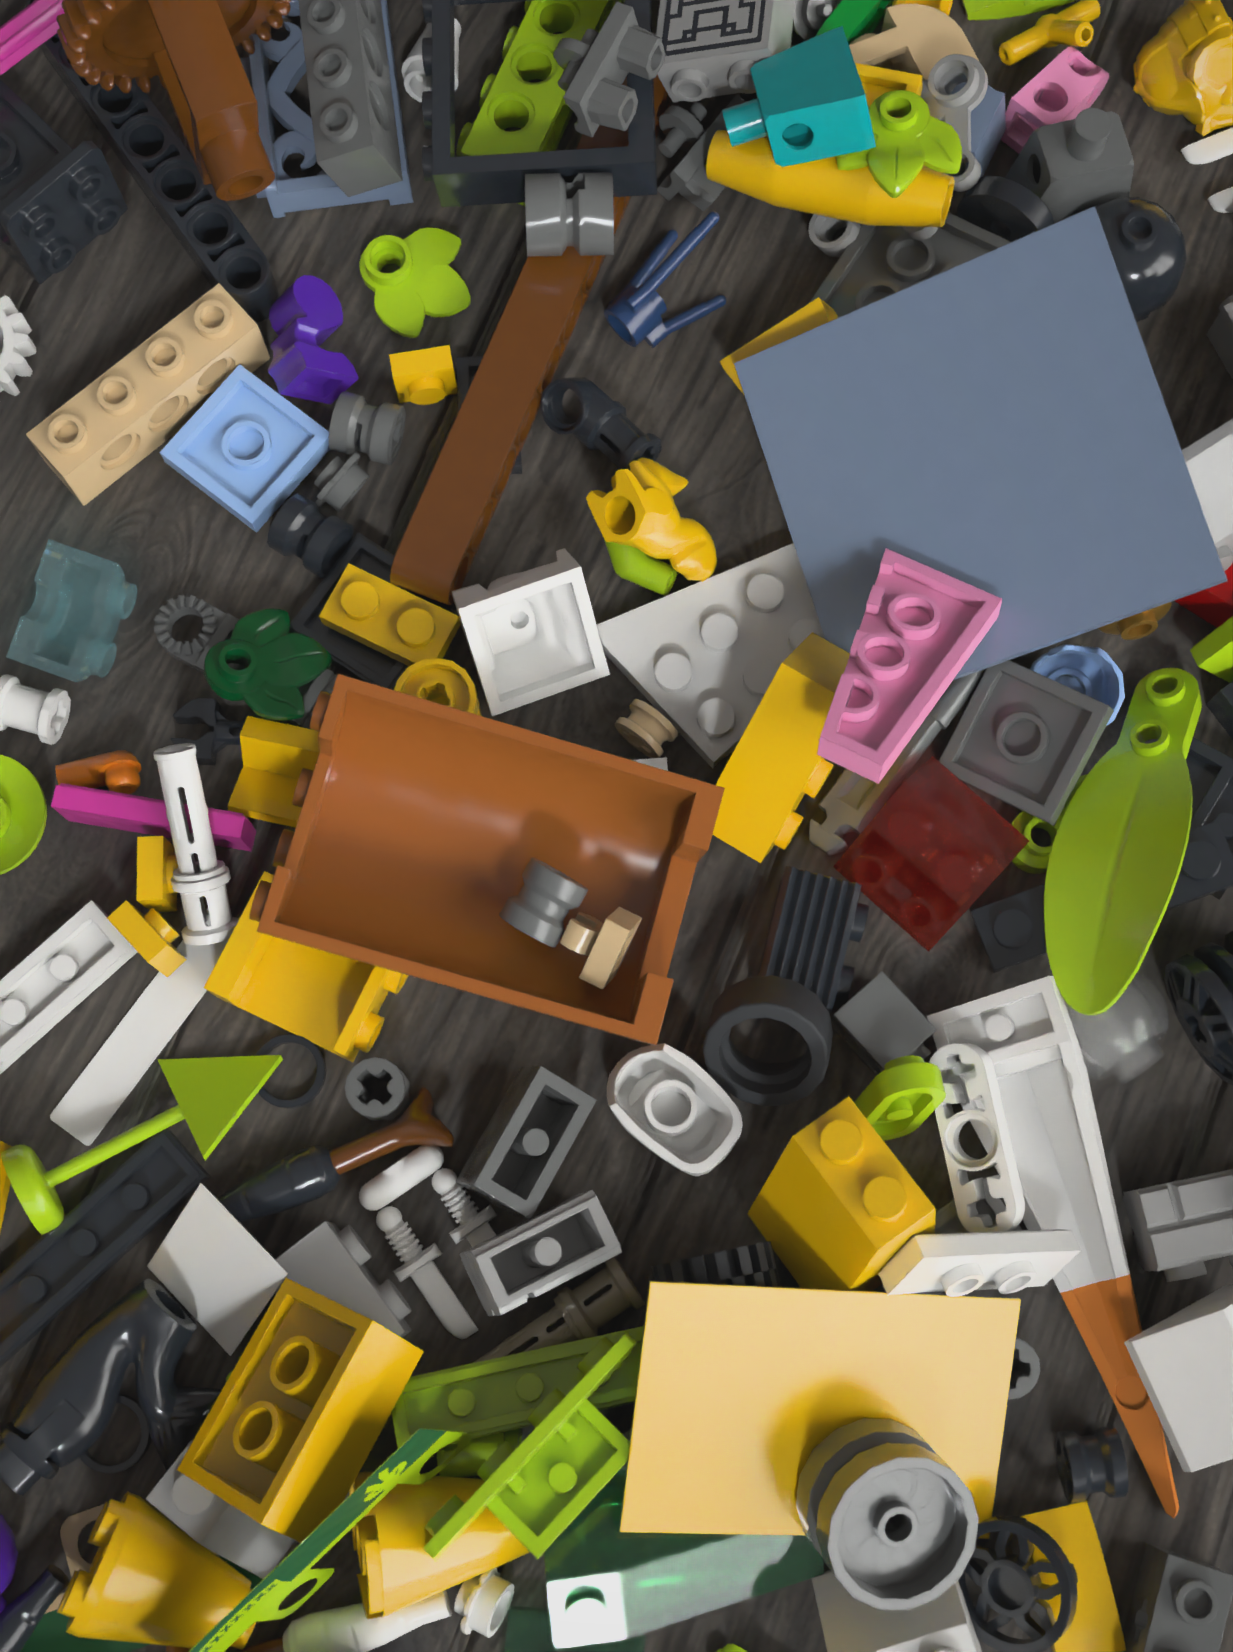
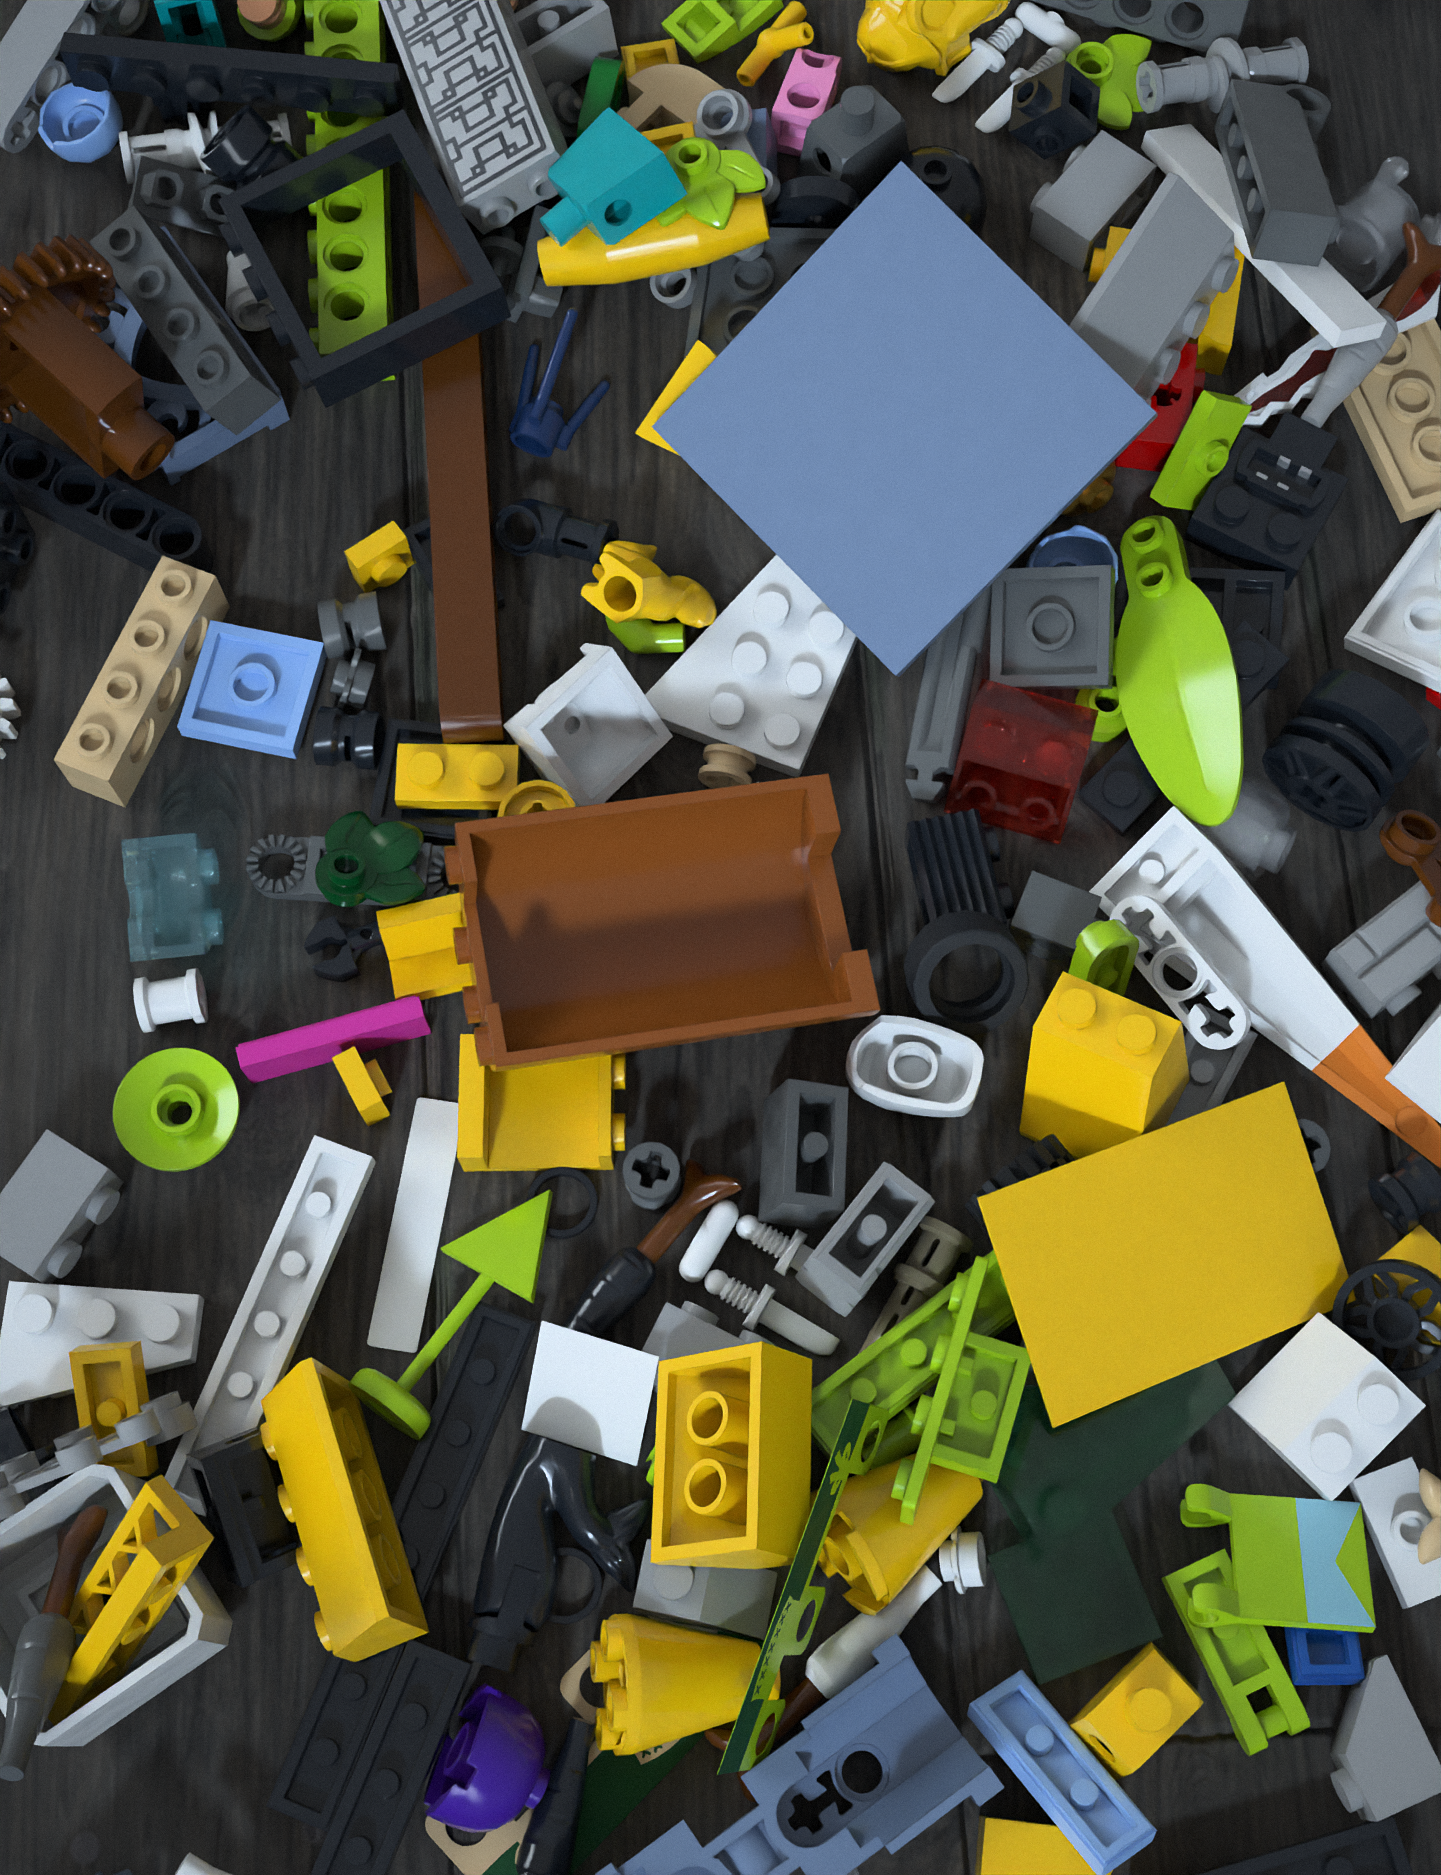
camera: 25 degrees left, 5 degrees down
orange arm [55,750,142,794] -> none
yellow plate [107,900,186,977] -> none
white pin [153,743,239,945] -> none
dark purple leg [268,275,359,404] -> none
lime plate [359,227,471,338] -> none
dark grey wheel [499,857,588,947] -> none
dark grey wheel [525,173,614,256] -> none
dark grey hips [554,1,666,138] -> none
tan tile [560,907,642,989] -> none
yellow wedge [712,632,850,863] -> none
wheel [796,1418,979,1610] -> none
bright pink wing [817,548,1003,784] -> none
white plate [879,1229,1081,1297] -> none

